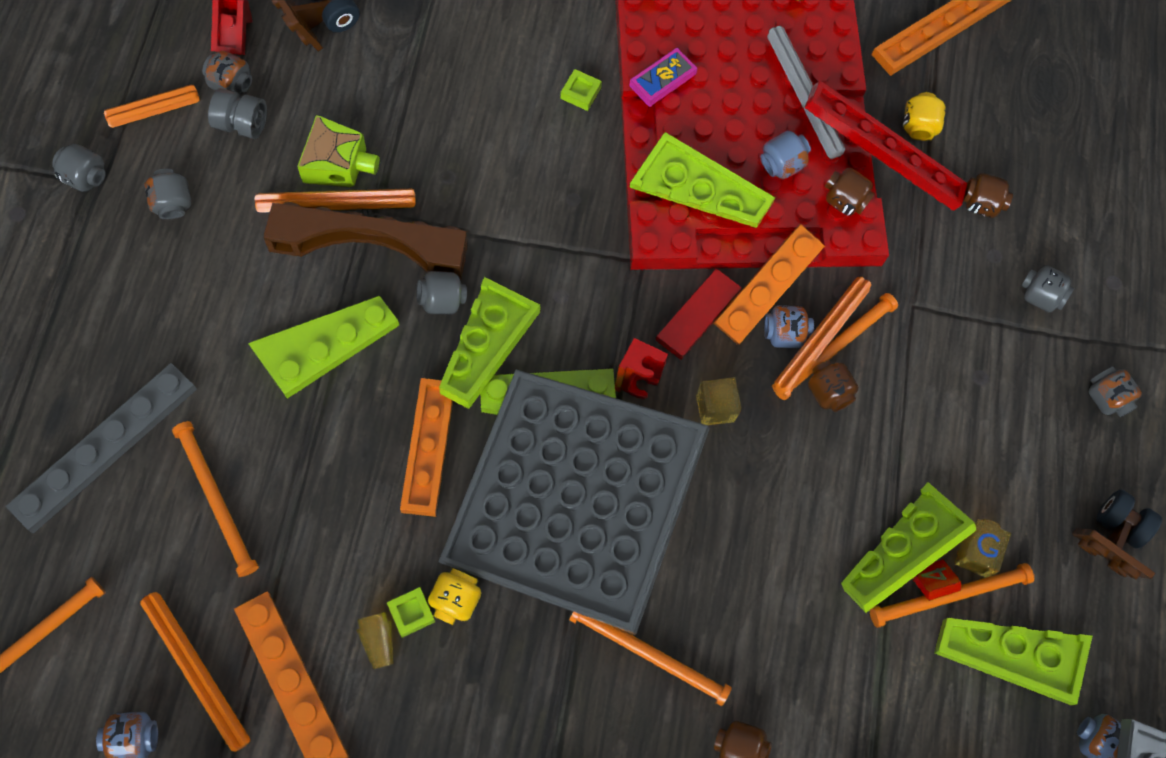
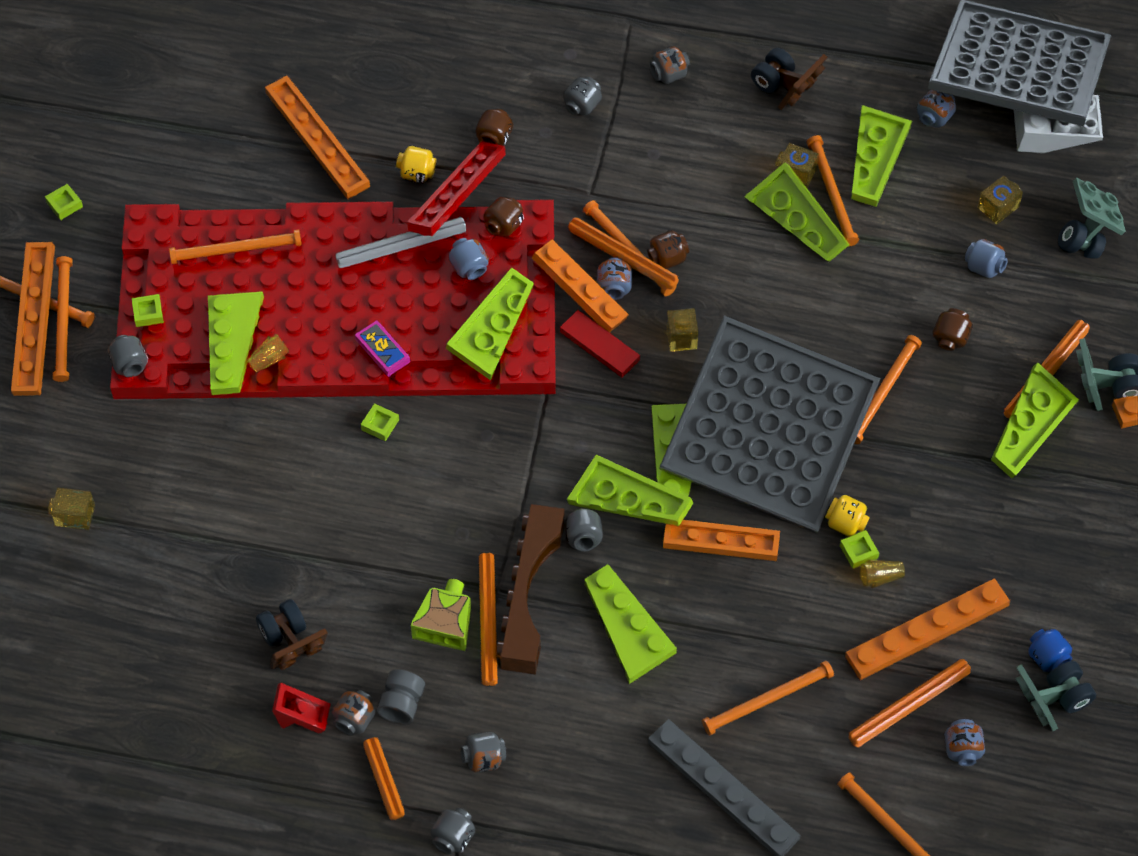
camera: 80 degrees left, 10 degrees down
red hinge [615,338,668,399] -> none
red tile [912,559,961,601] -> none

